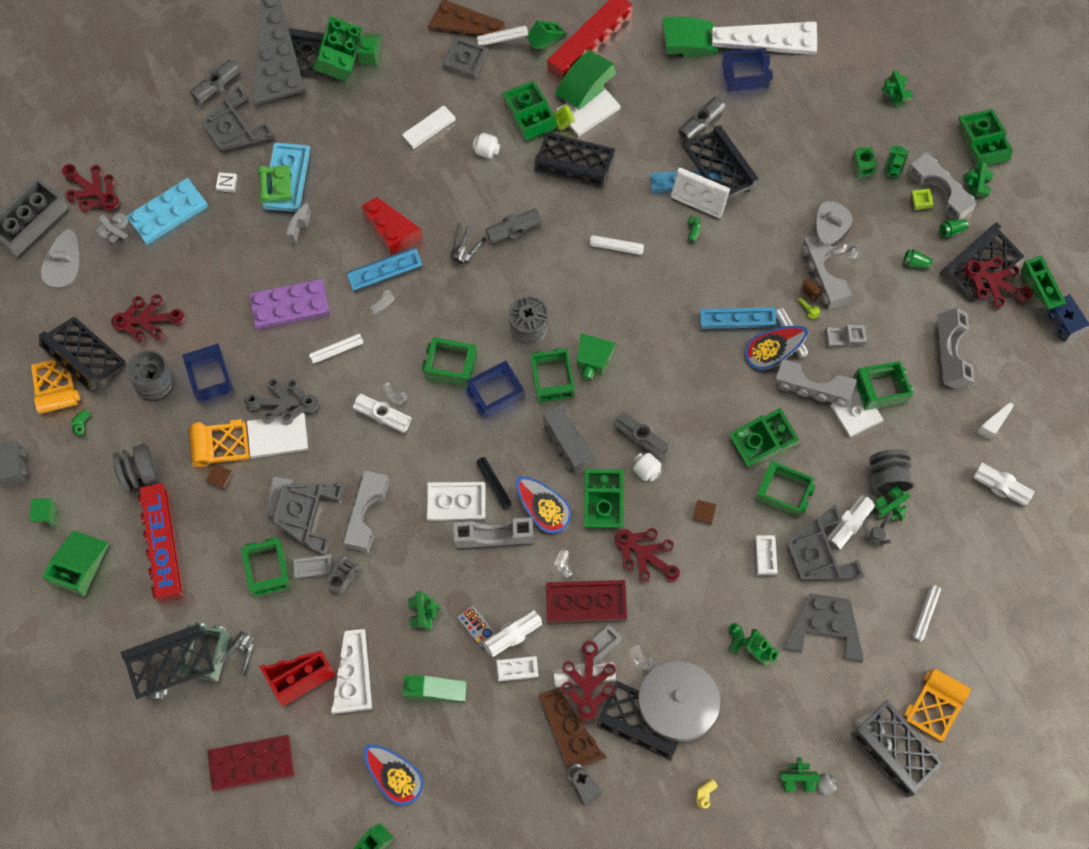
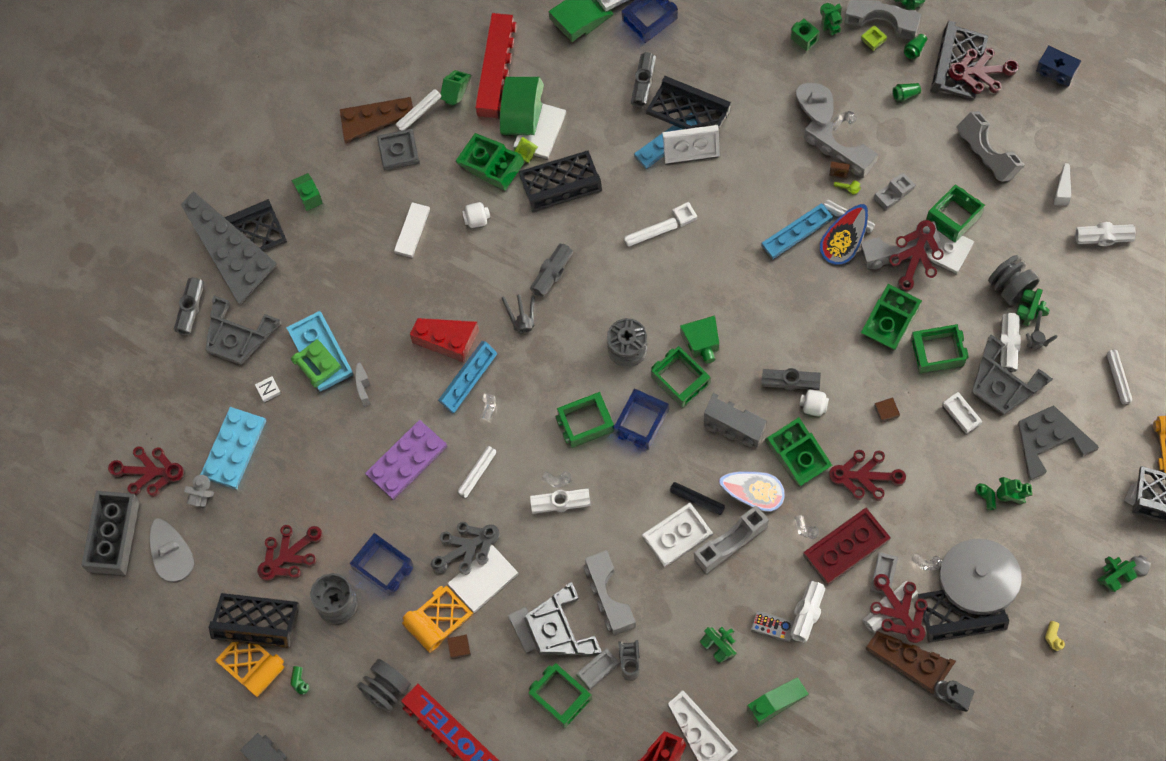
camera: 30 degrees left, 0 degrees up
green slope [312,15,363,82] -> none
white plate [496,656,539,682] -> none
green arm [687,216,701,242] -> none
green slope [1020,256,1066,310] -> none
none -> white tile [672,202,697,227]
none -> dark red plant [889,220,944,291]

